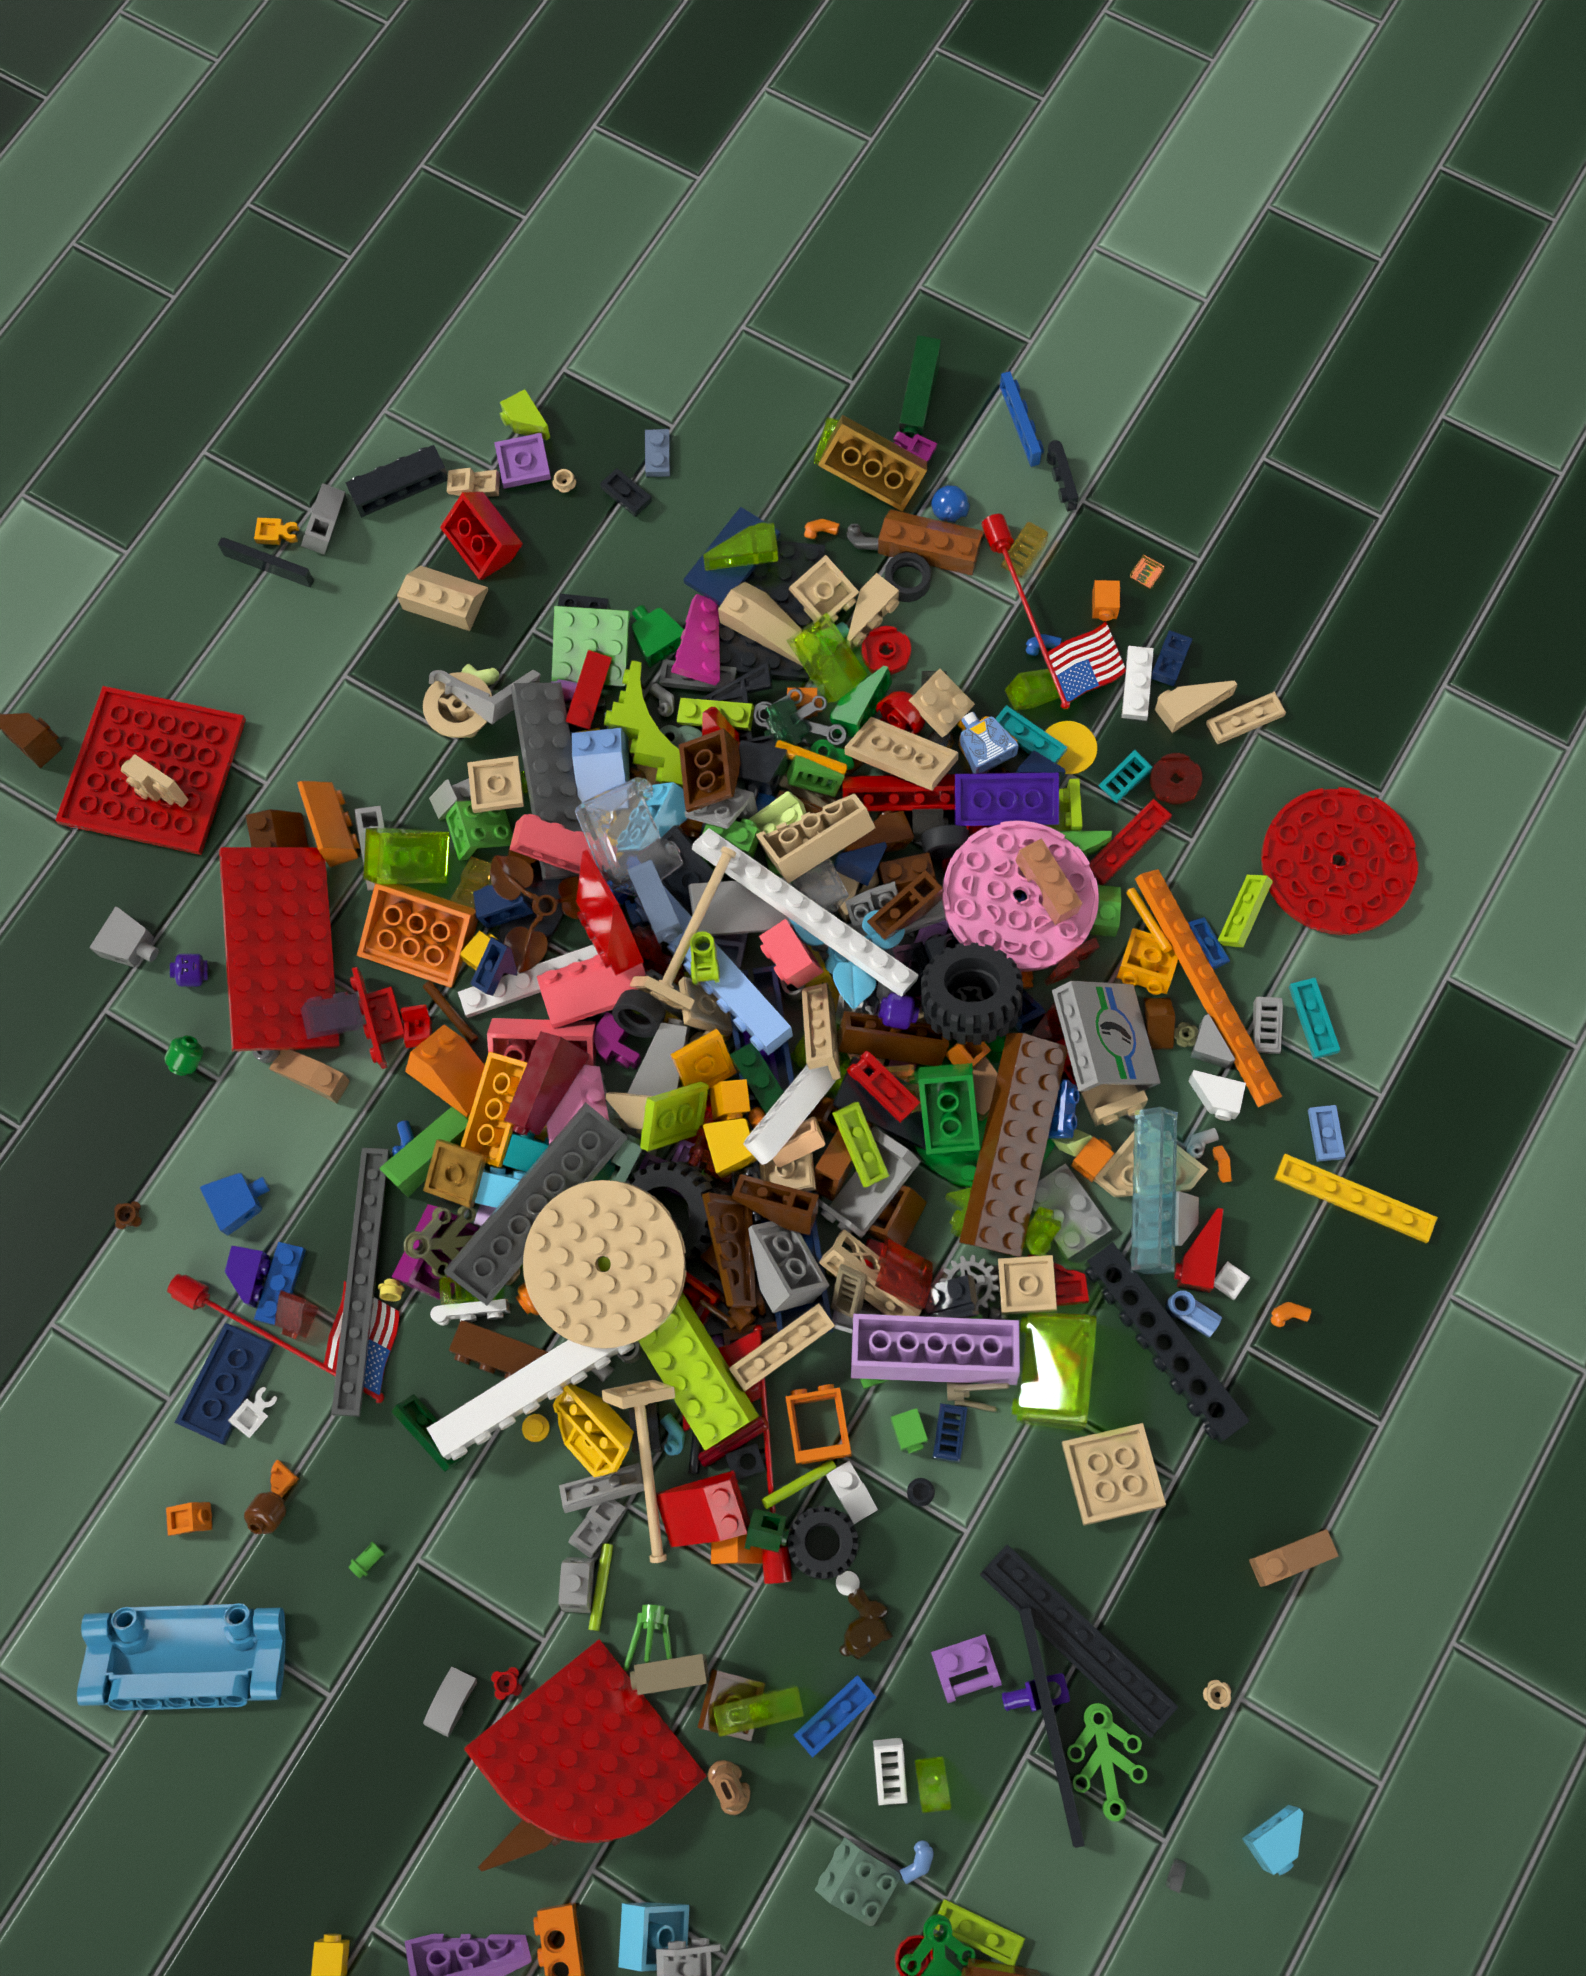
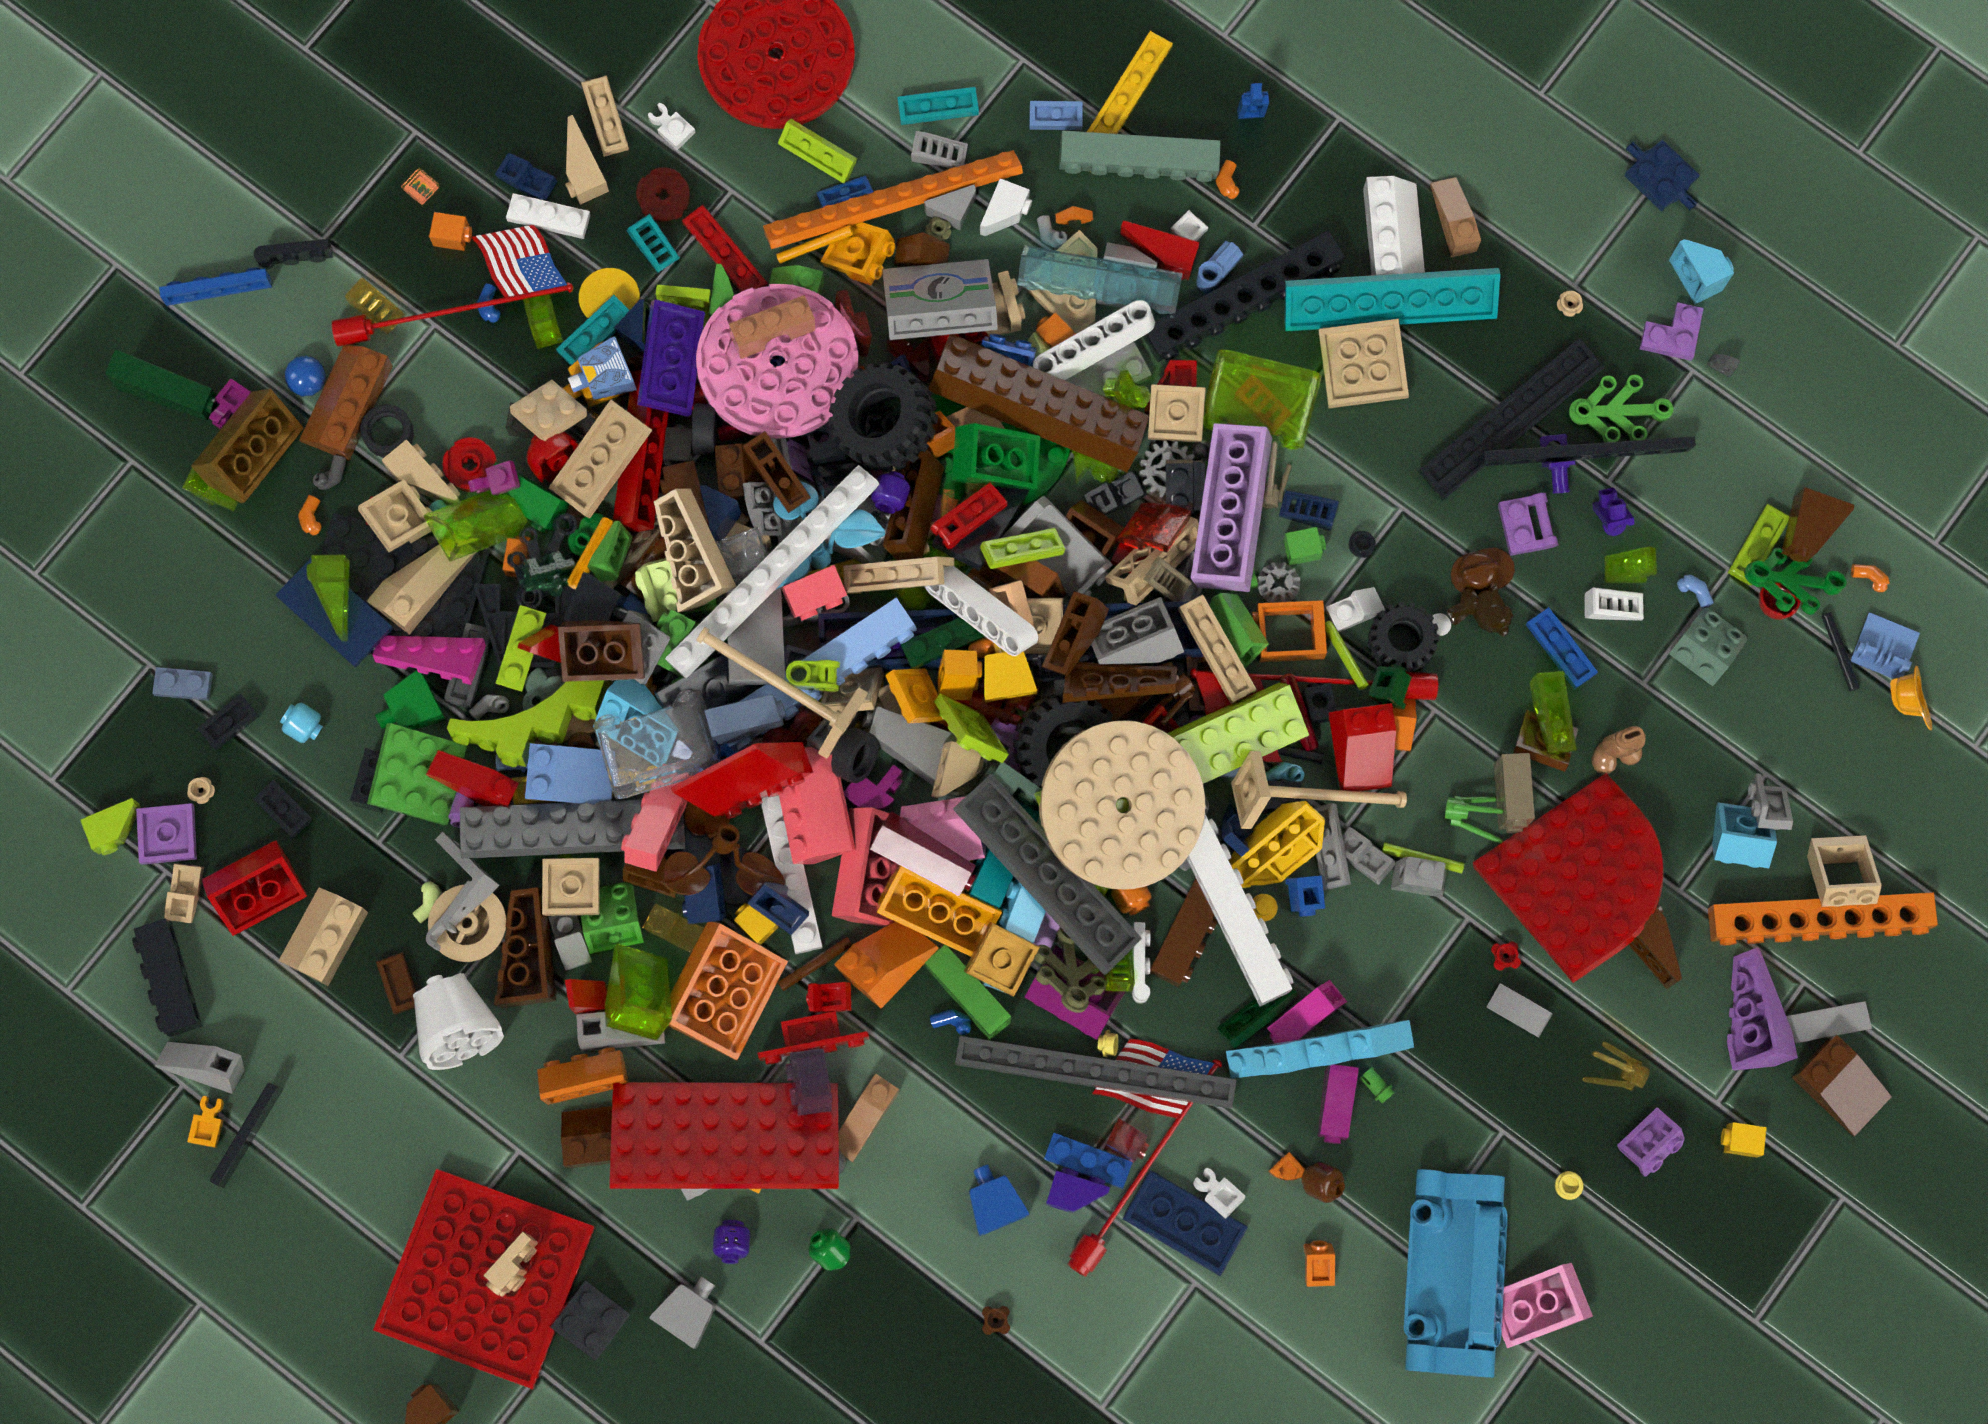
camera: 90 degrees left, 5 degrees up
none -> black plate [254,780,313,839]
none -> medium azure head [280,702,323,743]
none -> reddish brown tile [376,952,417,1015]
none -> white cone [413,973,504,1070]
none -> magenta plate [468,460,520,495]
none -> reddish brown wedge [494,887,556,1008]
none -> black plate [549,1280,630,1361]
none -> red slope [565,979,615,1015]
none -> white plate [648,103,696,150]
none -> white beam [1033,300,1155,380]
none -> sand green brick [1059,131,1220,182]
none -> black slope [1084,470,1148,515]
none -> bright green slope [1209,593,1269,668]
none -> dark blue slope [1221,804,1253,857]
none -> medium azure arch [1226,1020,1414,1079]
none -> blue hinge [1237,83,1269,119]
none -> light grey gear [1257,562,1300,603]
none -> dark pink slope [1267,980,1347,1043]
none -> teal plate [1284,268,1500,331]
none -> blue brick [1285,875,1325,917]
none -> magenta slope [1317,1064,1359,1144]
none -> white slope [1363,176,1425,276]
none -> reddish brown piece [1451,548,1515,593]
none -> bright pink slope [1502,1263,1593,1348]
none -> light yellow plate [1555,1171,1583,1200]
none -> clear yellow plant [1583,1042,1649,1091]
none -> dark purple hips [1592,487,1635,536]
none -> medium lavender bracket [1617,1108,1684,1177]
none -> dark blue plate [1624,140,1700,212]
none -> medium lavender plate [1639,302,1704,361]

